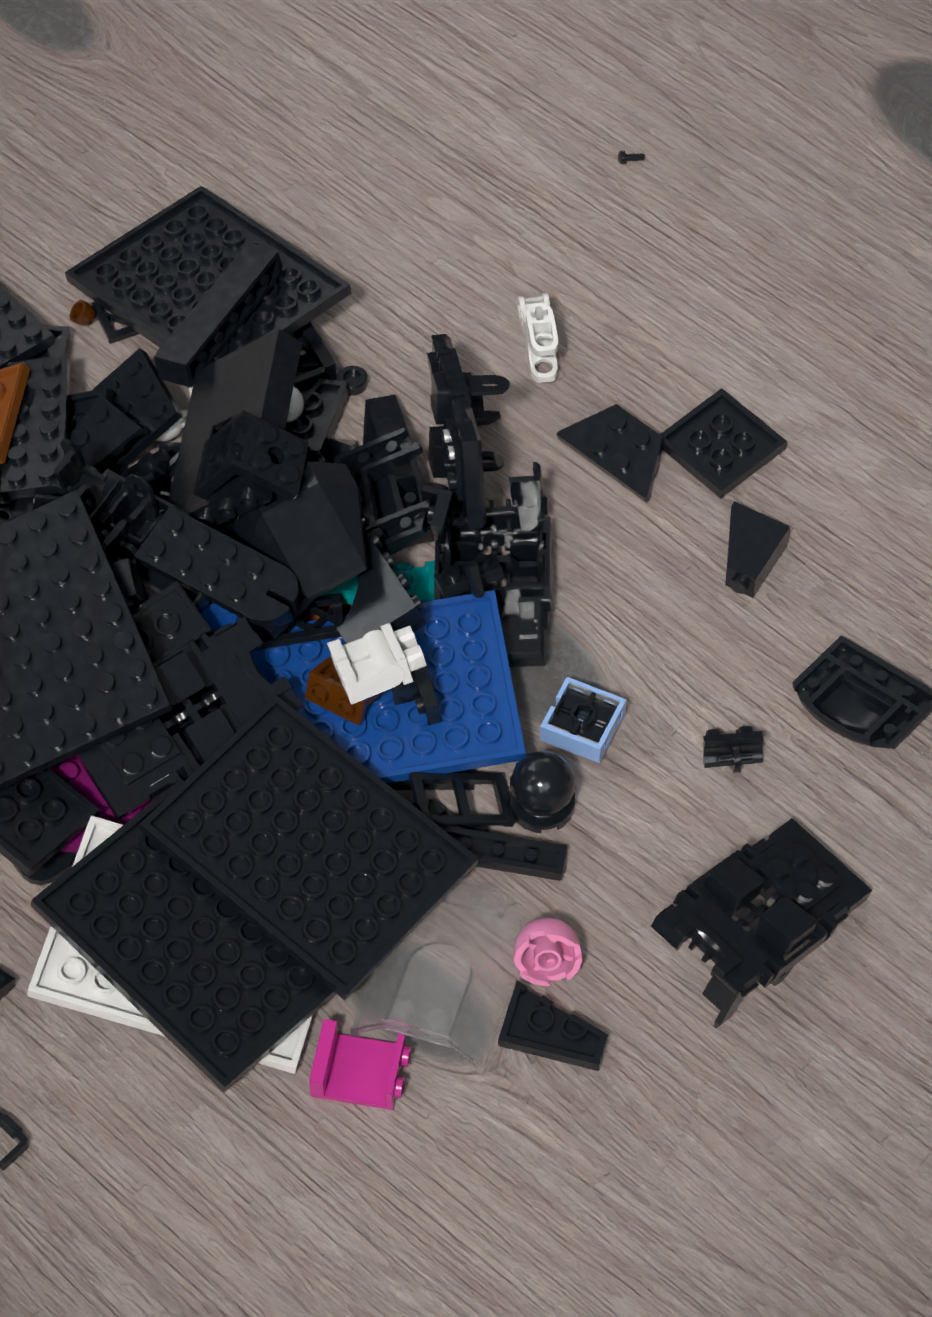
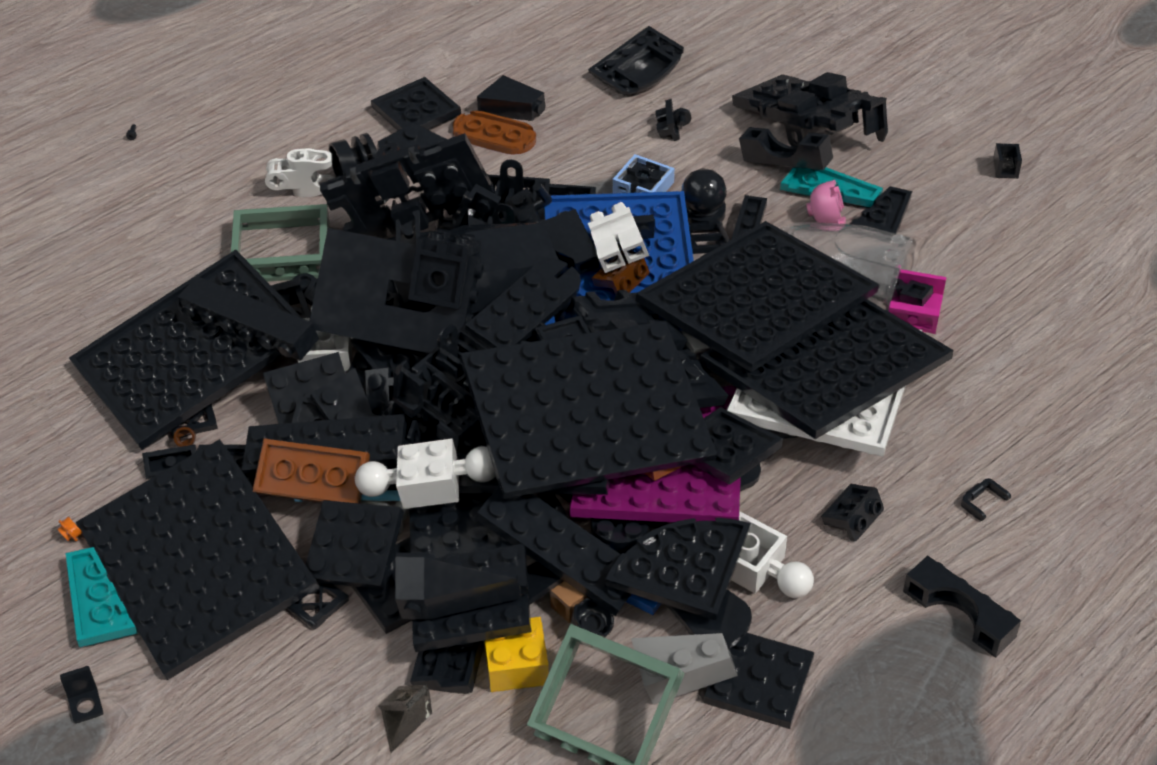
camera: 85 degrees left, 10 degrees down
none -> black slope [142,444,197,479]
none -> sand green window [231,204,330,282]
none -> black wheel [329,133,377,177]
none -> dark orange tile [453,111,536,154]
none -> black arch [739,127,833,171]
none -> teal wing [780,167,883,207]
none -> black plate [886,278,933,306]
none -> black window [993,143,1022,179]

